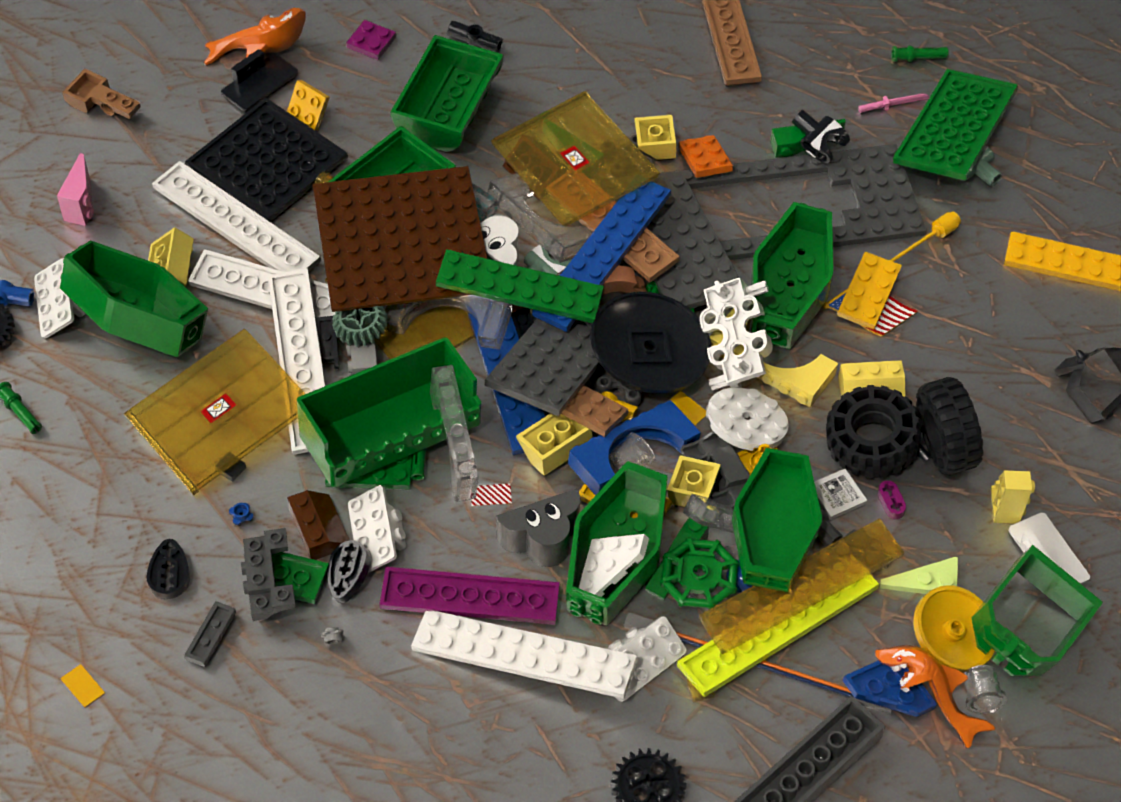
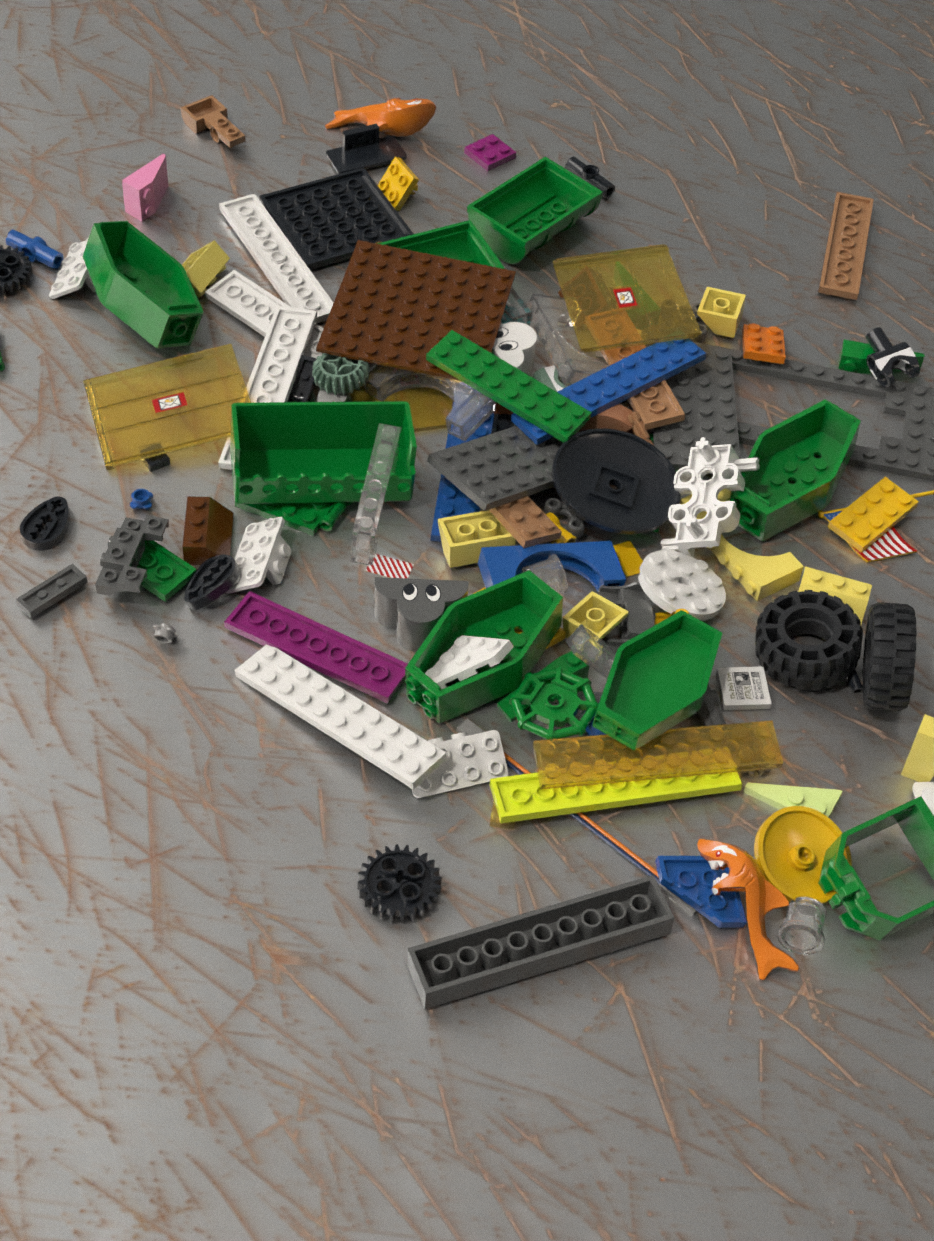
camera: 20 degrees right, 5 degrees down
magenta beam [877,480,906,519] -> none
none -> medium nougat axle [628,411,653,445]

